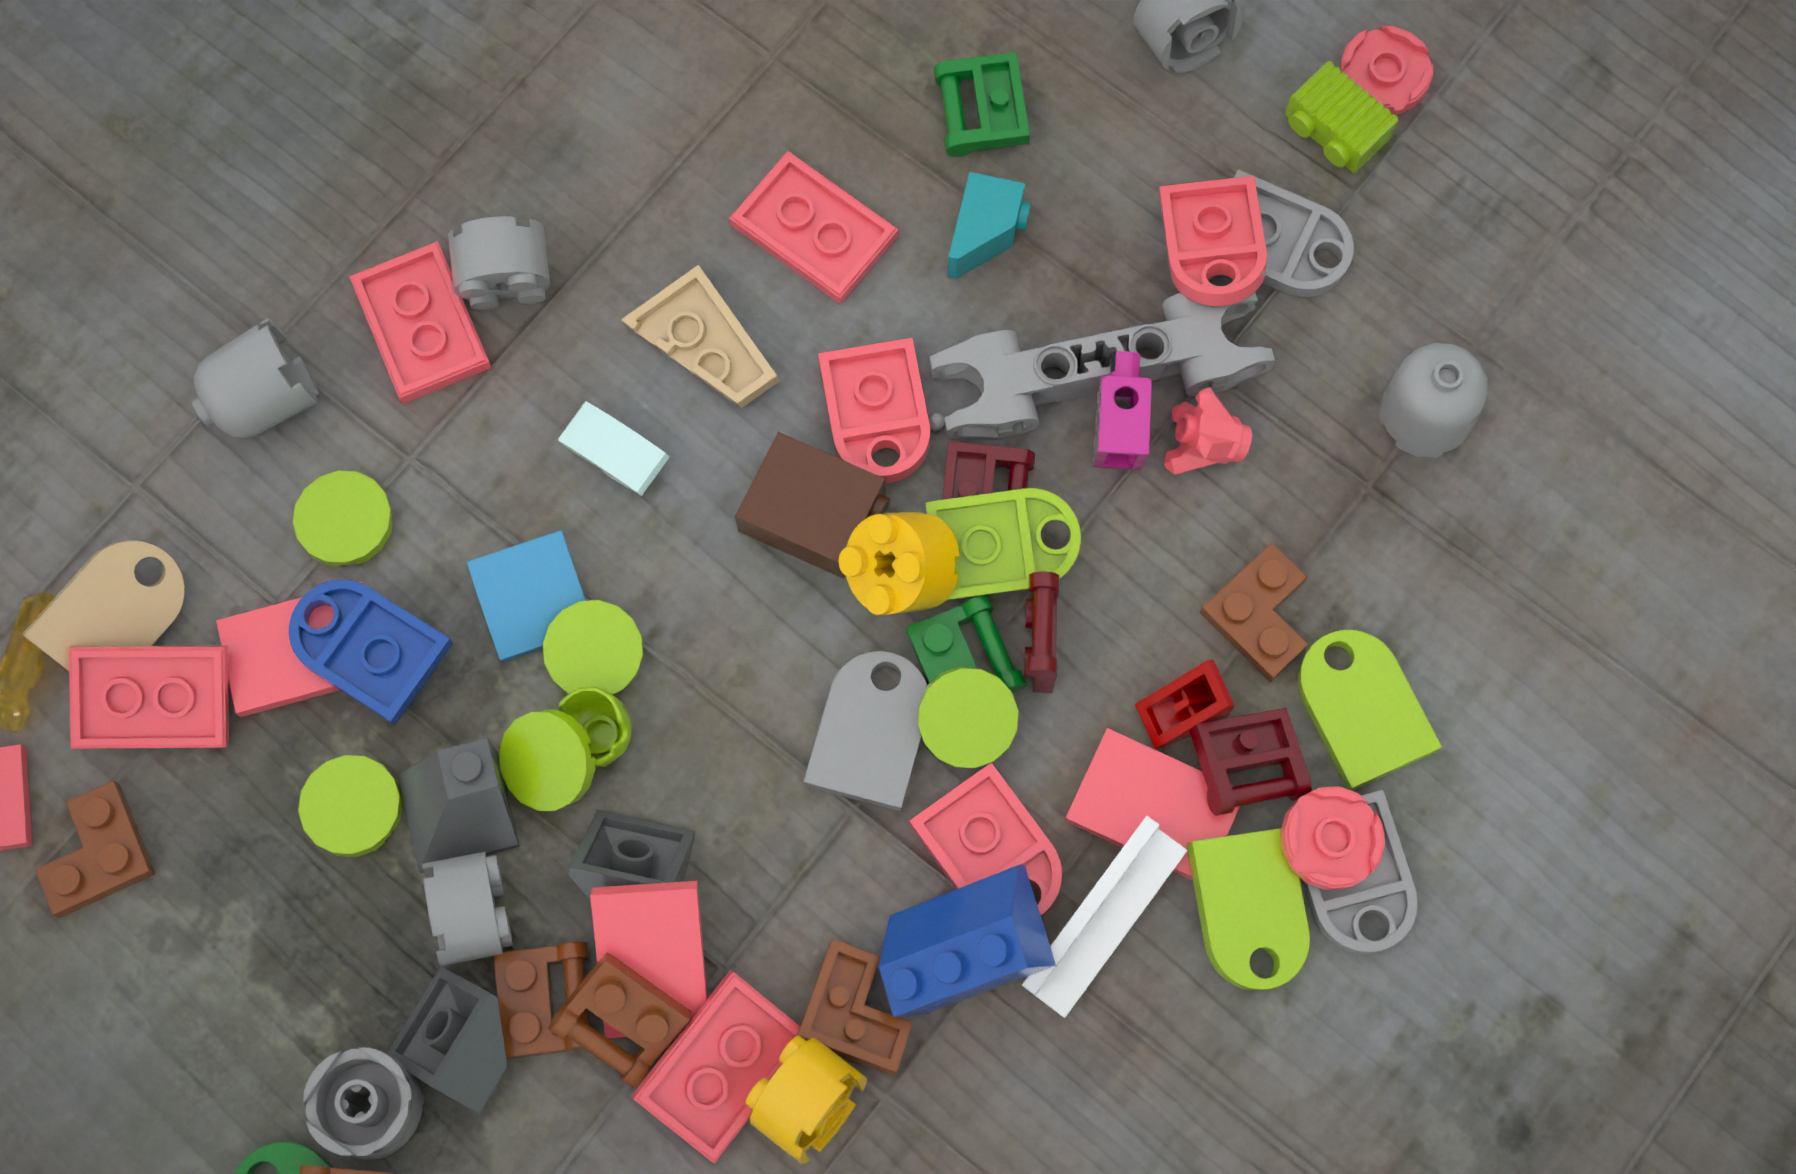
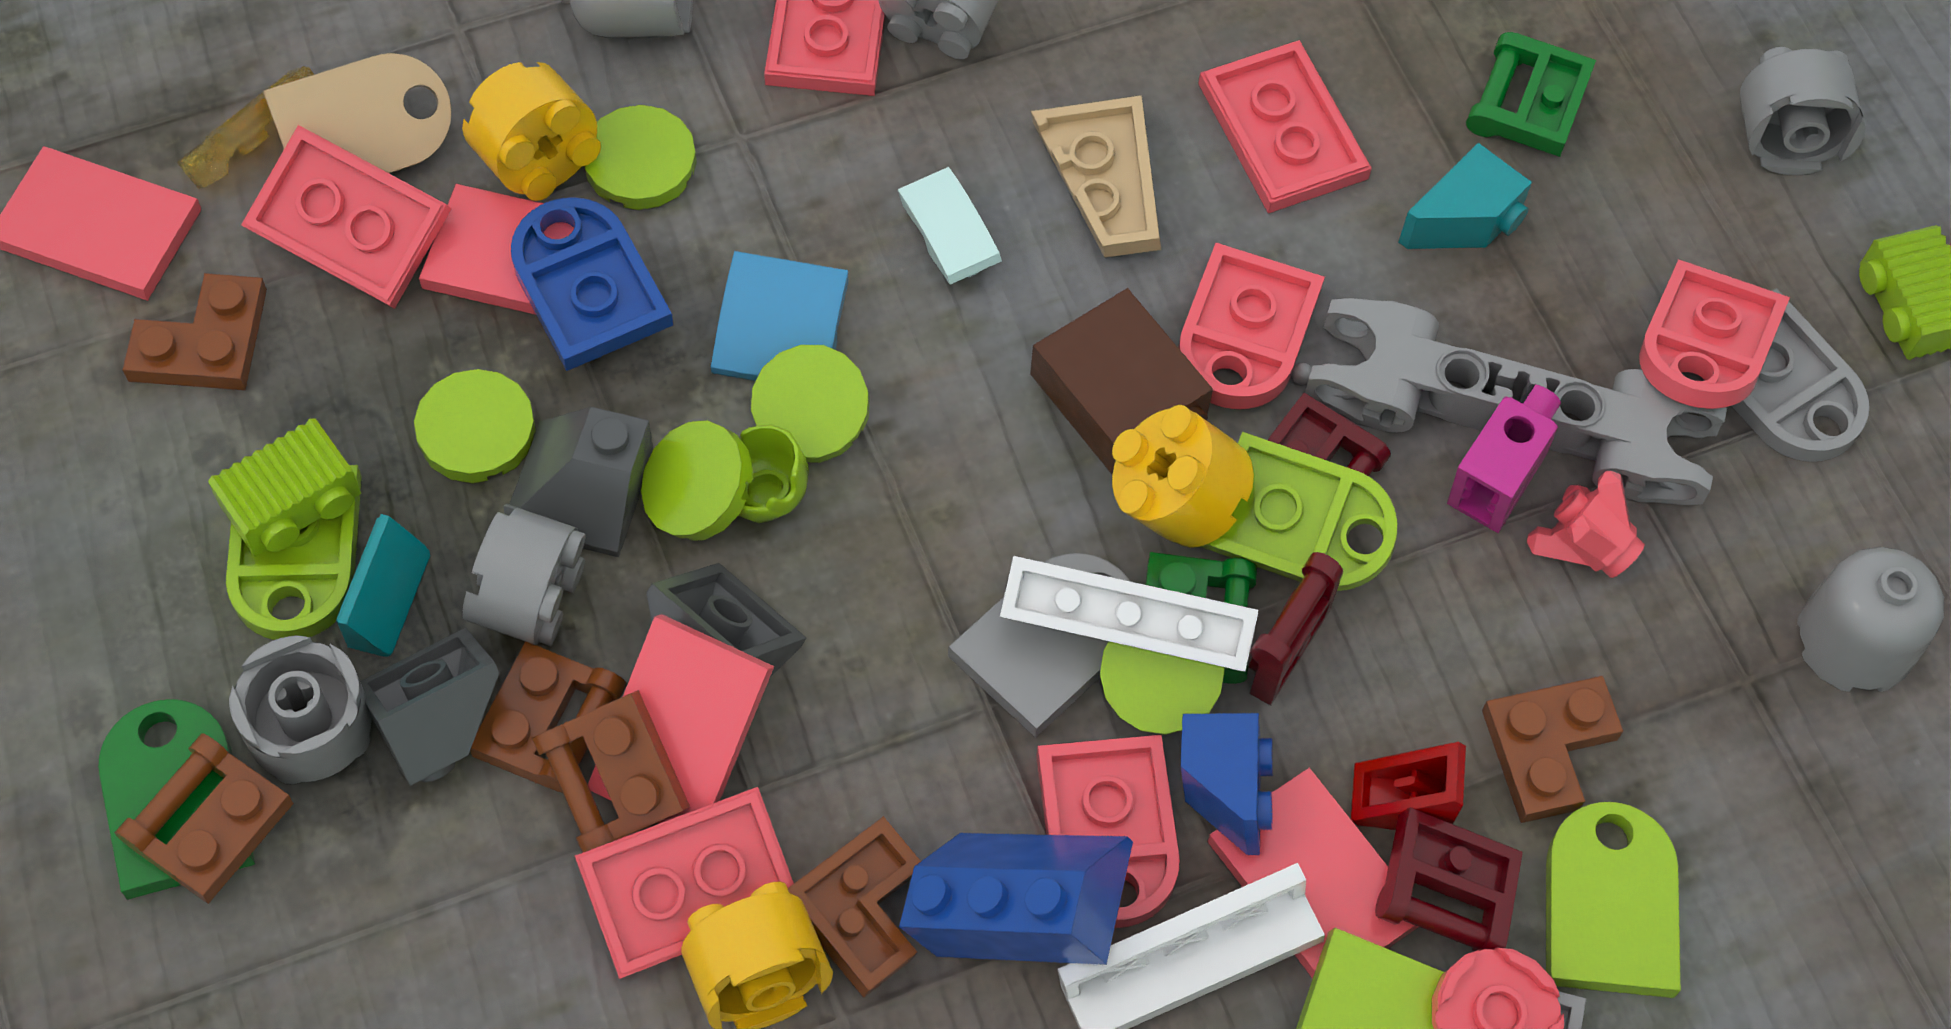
camera: 25 degrees right, 10 degrees down
none -> lime brick [208,418,362,557]
none -> lime tile [226,465,361,640]
none -> teal slope [336,514,430,657]
none -> yellow brick [462,62,601,201]
none -> white fence [1000,556,1259,672]
none -> blue slope [1181,713,1273,855]

